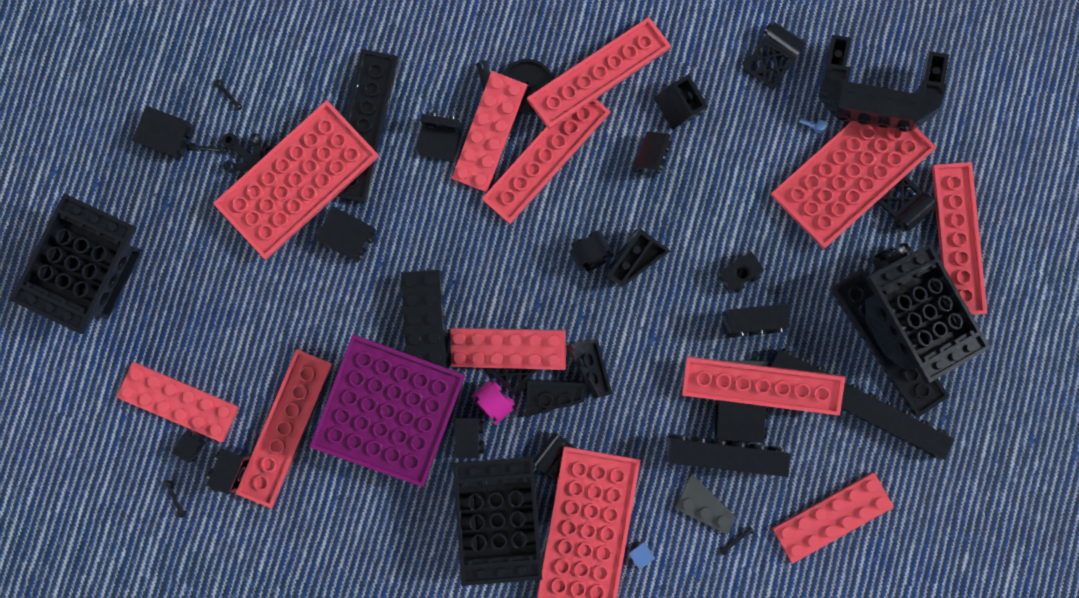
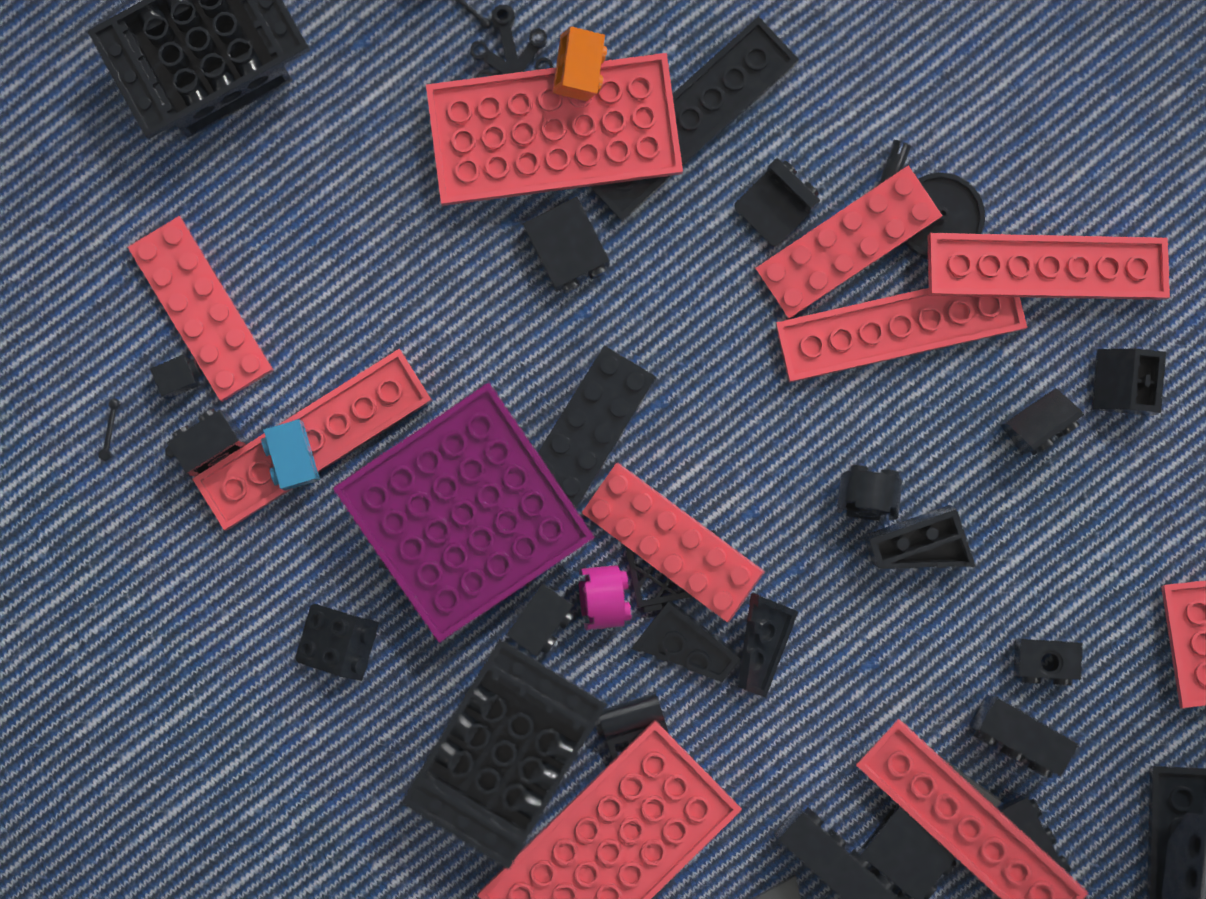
camera: 40 degrees right, 0 degrees up
none -> dark azure brick [261,419,320,491]
none -> black bracket [295,604,379,681]
none -> orange brick [553,26,607,101]

